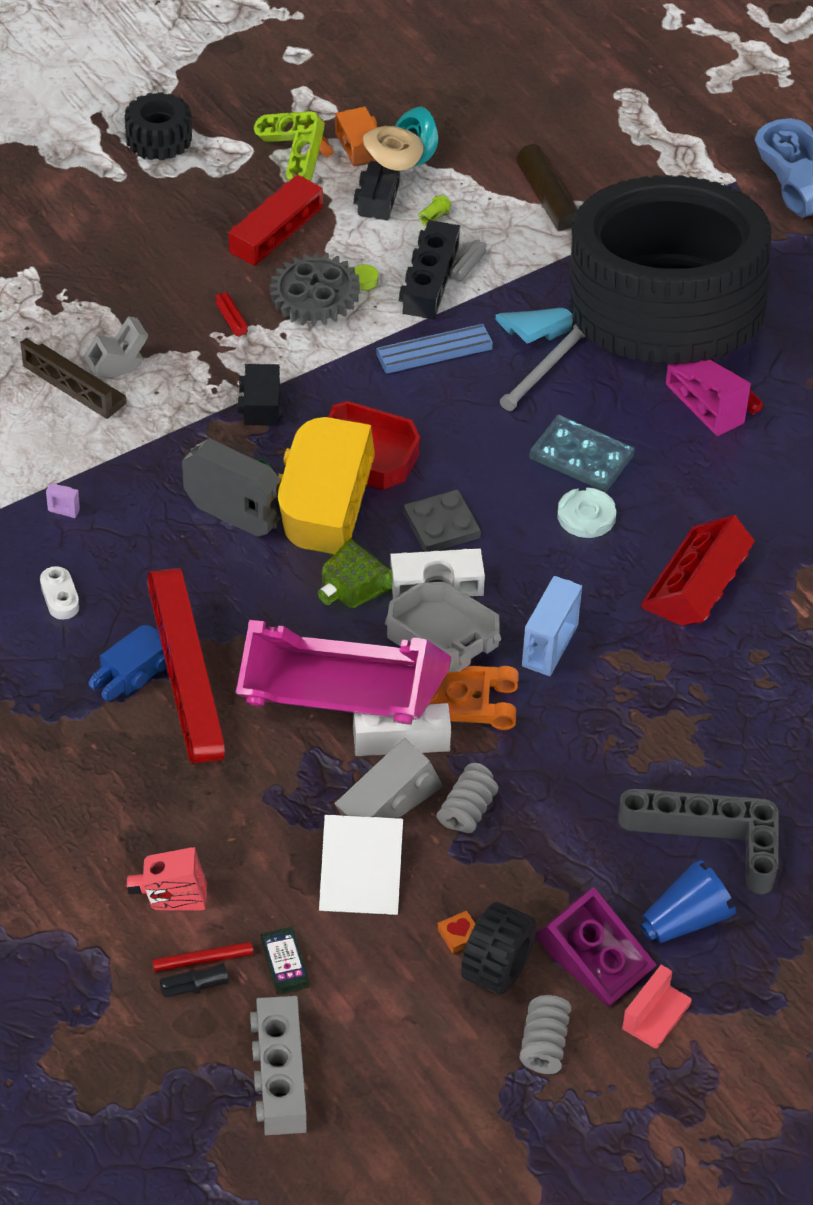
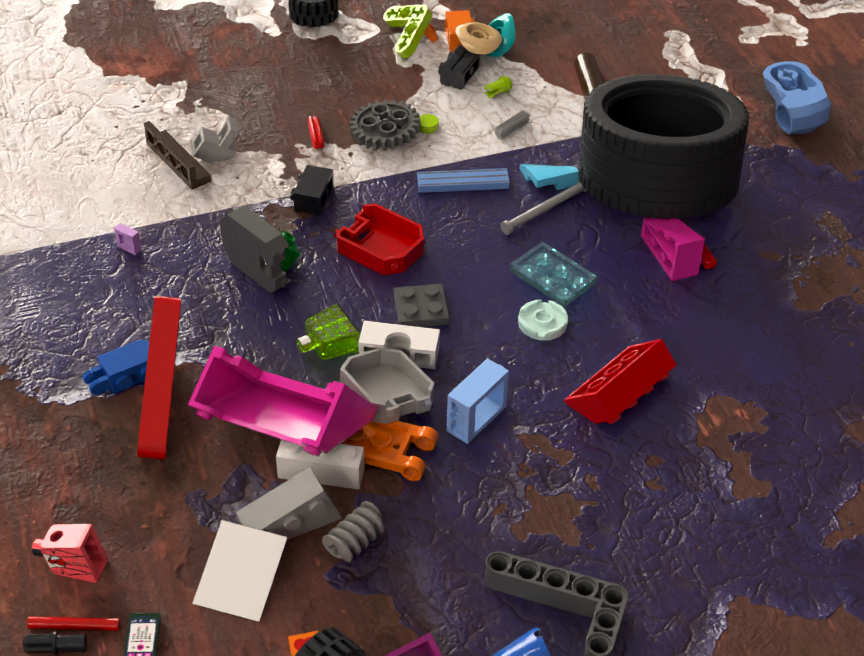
camera: 15 degrees right, 5 degrees down
white plate [40,566,79,620] -> none
red brick [228,174,323,266] -> none
yellow brick [277,417,375,557] -> none
black brick [399,220,460,320] -> none

